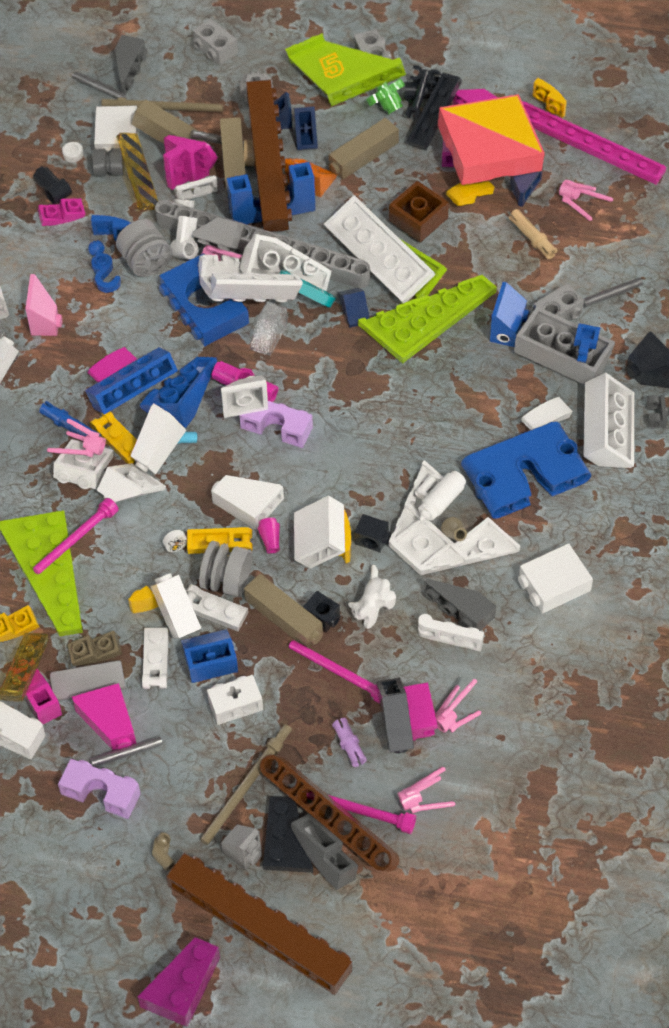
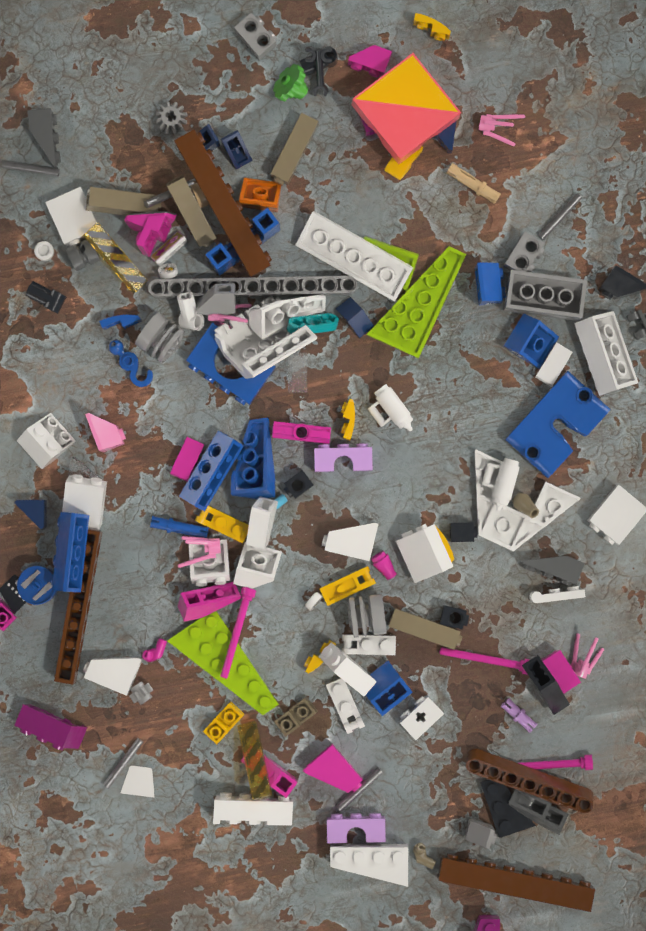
camera: 20 degrees left, 30 degrees up
dark pink slope [38,198,85,226] -> none
light grey slope [50,660,126,701] -> none
dark tan bar [101,97,223,112] -> none
light grey brick [193,18,238,65] -> none
dark tan bar [200,724,292,845] -> none
white slope [221,375,268,418] -> none
lime piece [285,34,406,107] -> none
white animal [348,565,396,629] -> none
reddish brown brick [389,181,449,243] -> none
bright pink plant [397,767,455,814] -> none
black plate [407,72,462,150] -> none
dark pink tile [522,101,667,185] -> none
blue plate [574,323,601,363] -> none
none -> dark pink slope [178,582,241,622]
none -> black brick [284,470,314,499]
none -> white wedge [330,844,408,887]
none -> yellow slope [341,399,355,441]
none -> white piece [368,384,413,431]
none -> blue slope [504,313,559,369]

